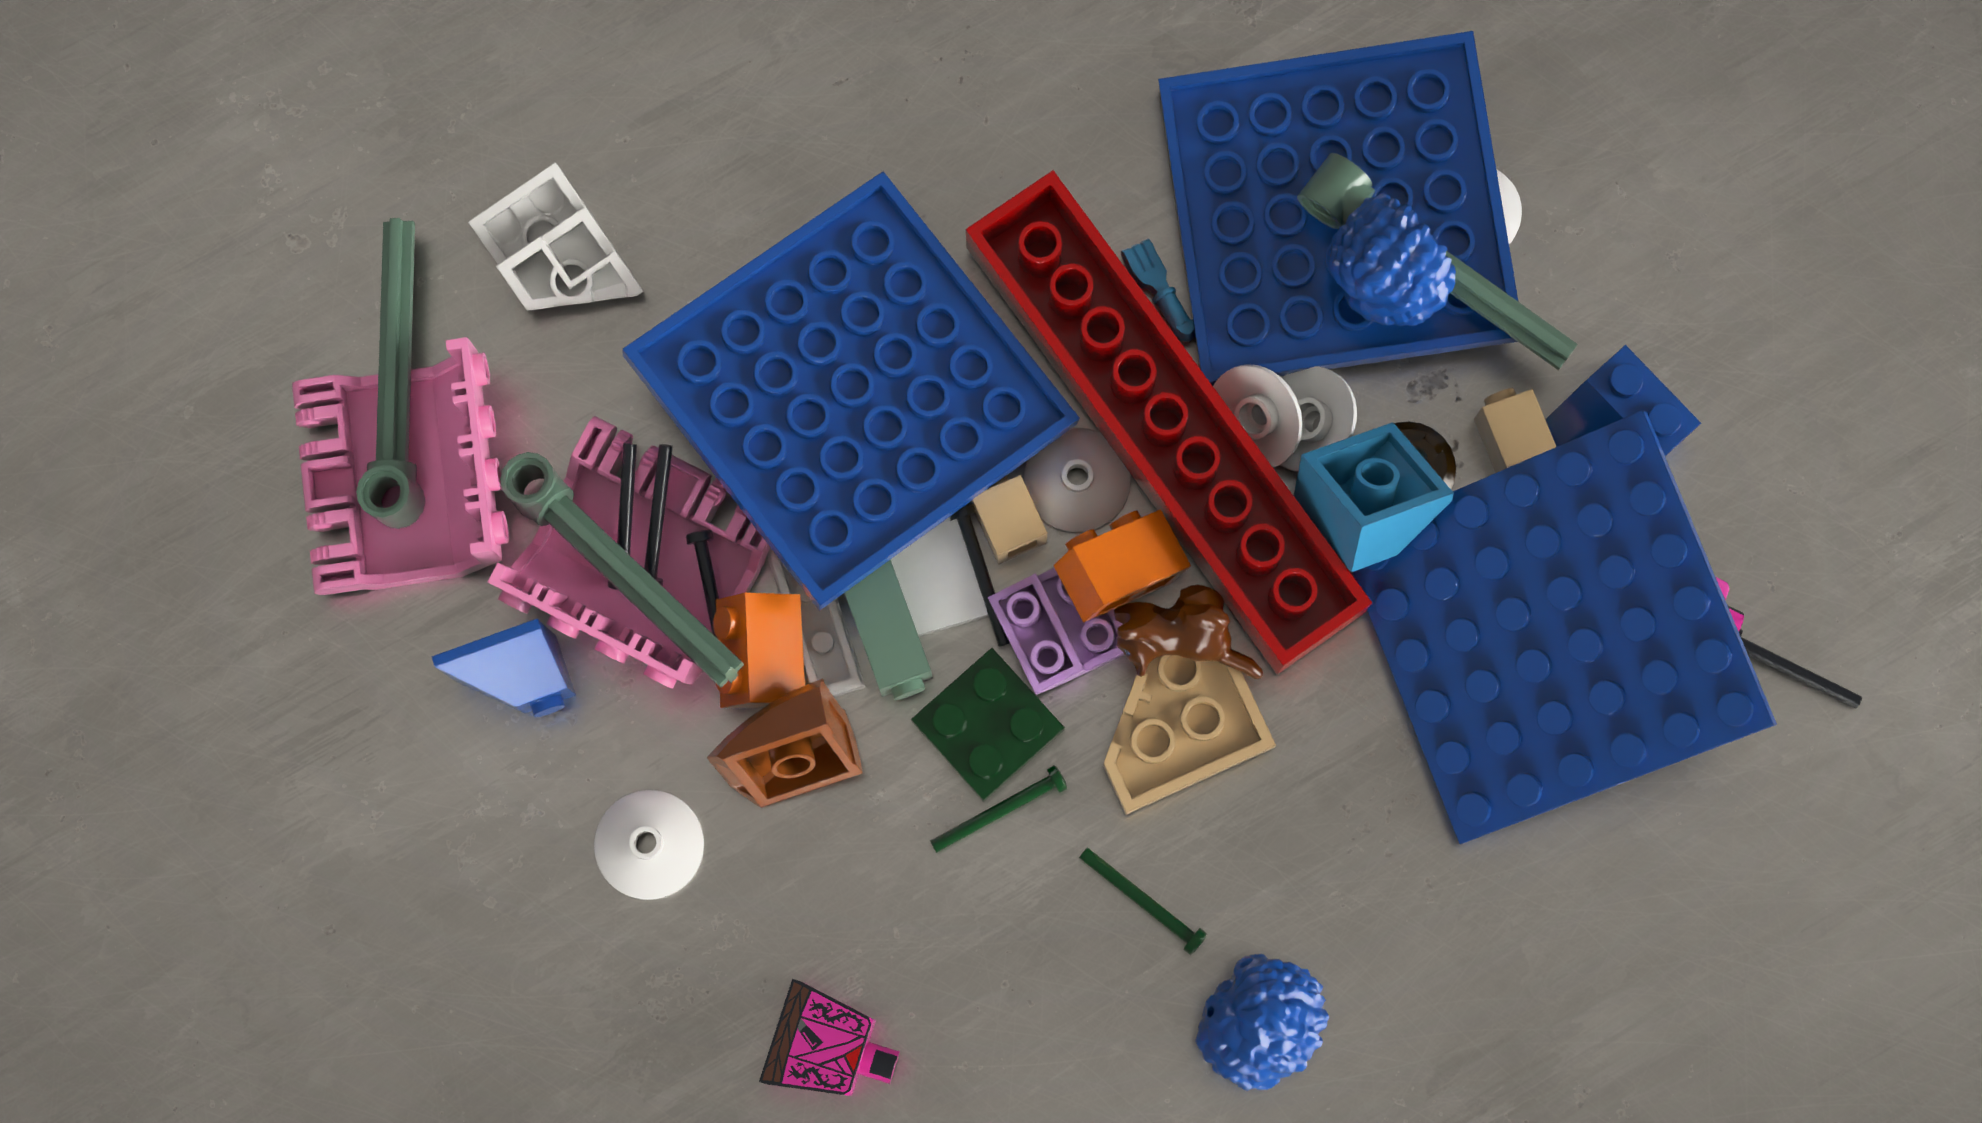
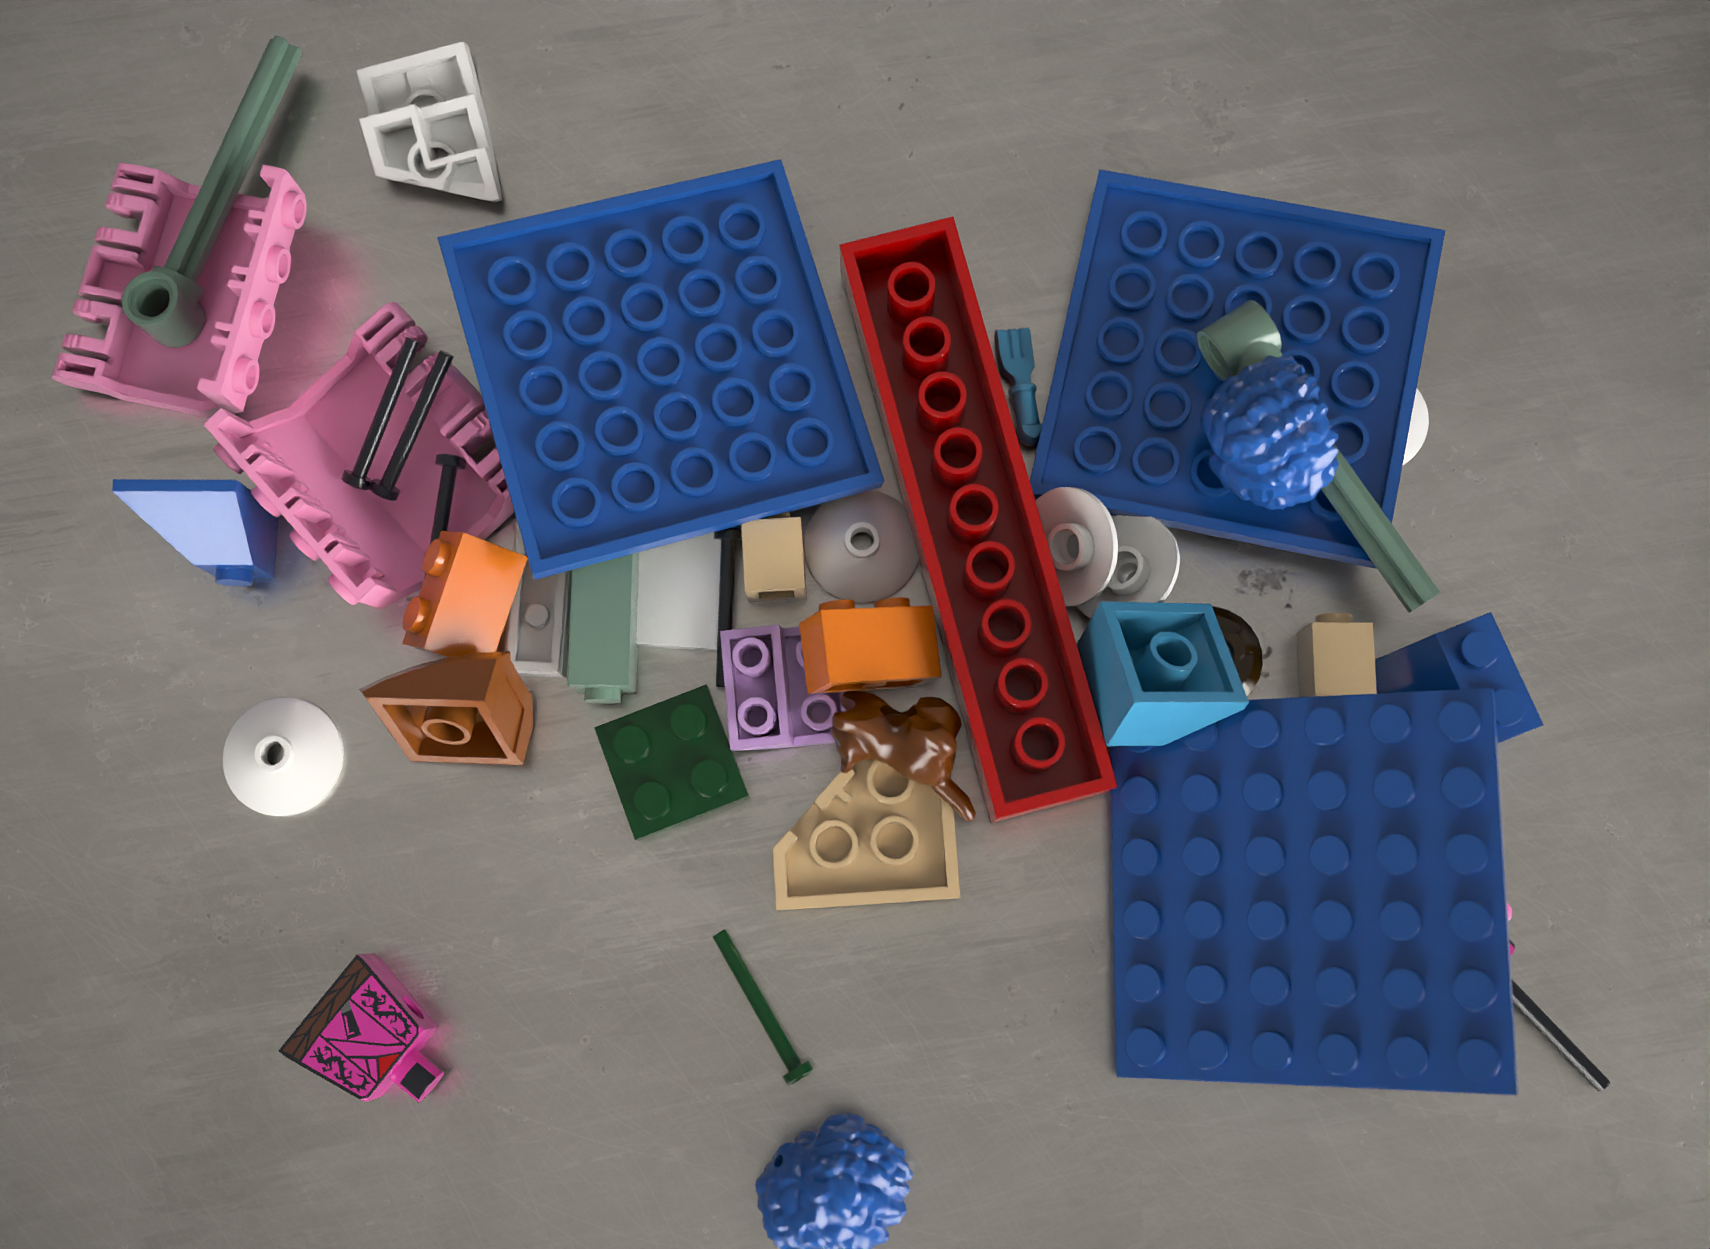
camera: 20 degrees right, 0 degrees up
sand green piece [500,452,744,688] -> none
dark green piece [930,765,1067,853] -> none

